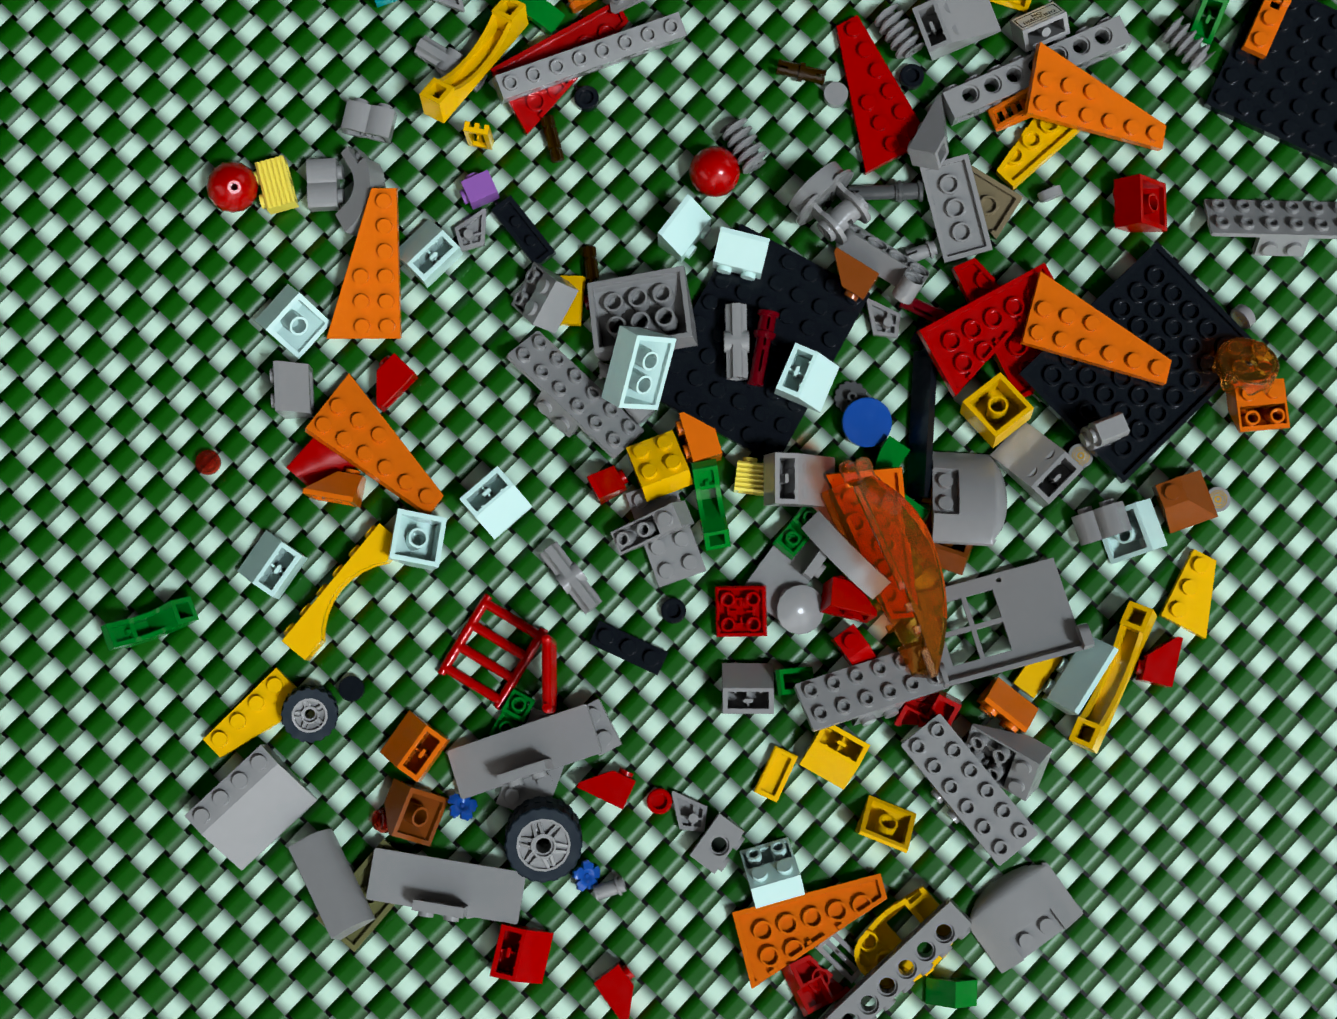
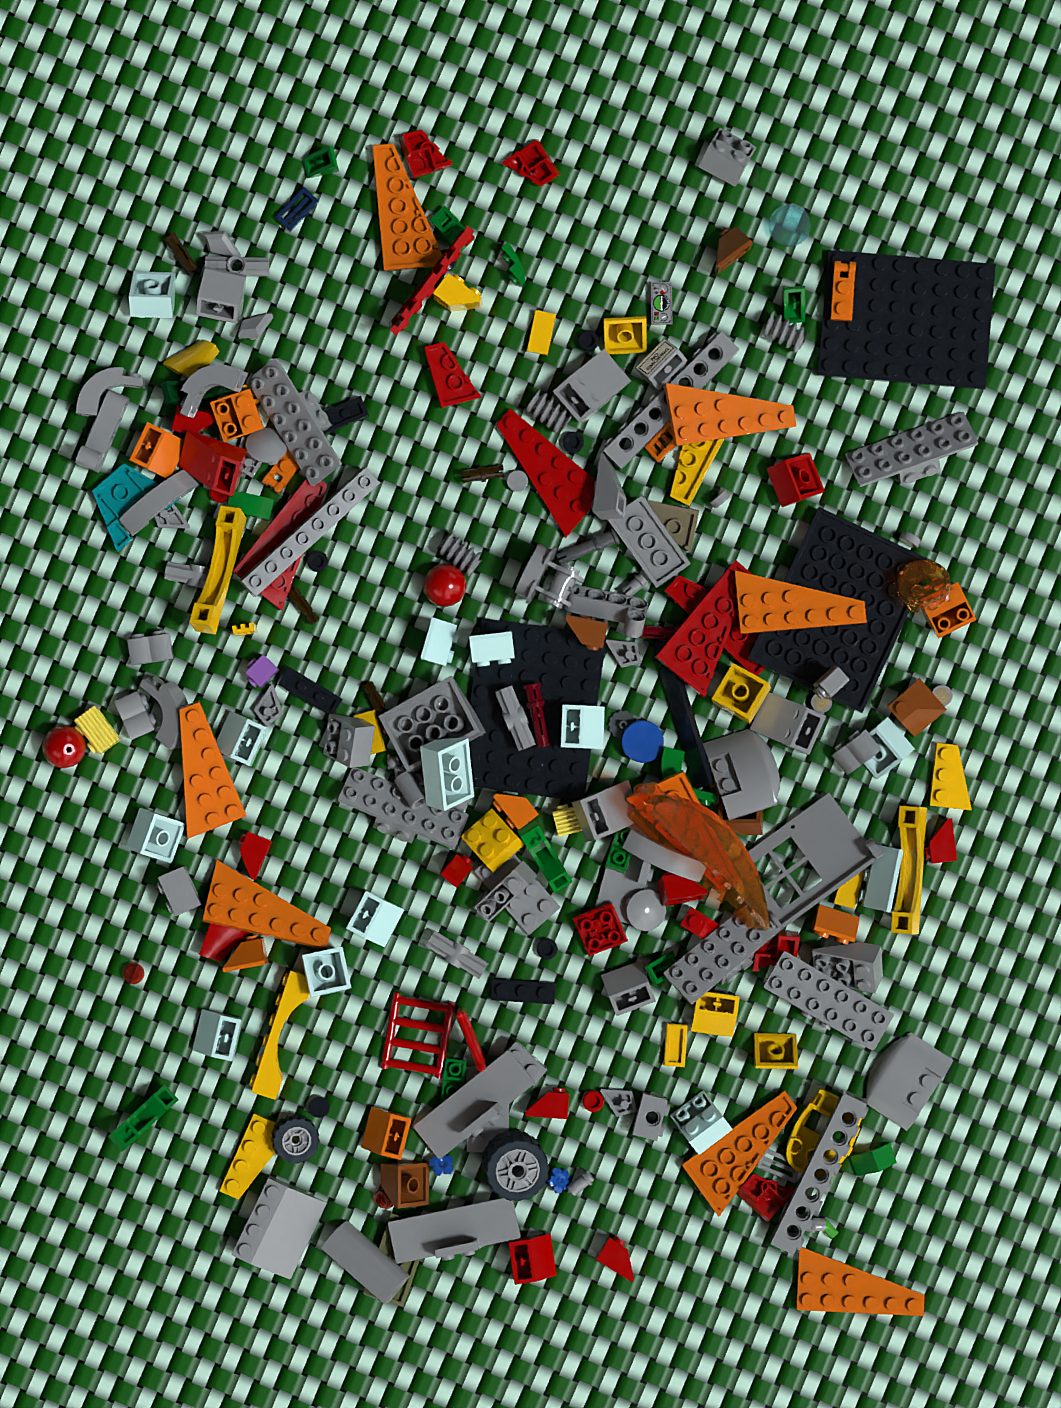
camera: 20 degrees left, 5 degrees up
none -> light grey wheel [387,754,426,809]

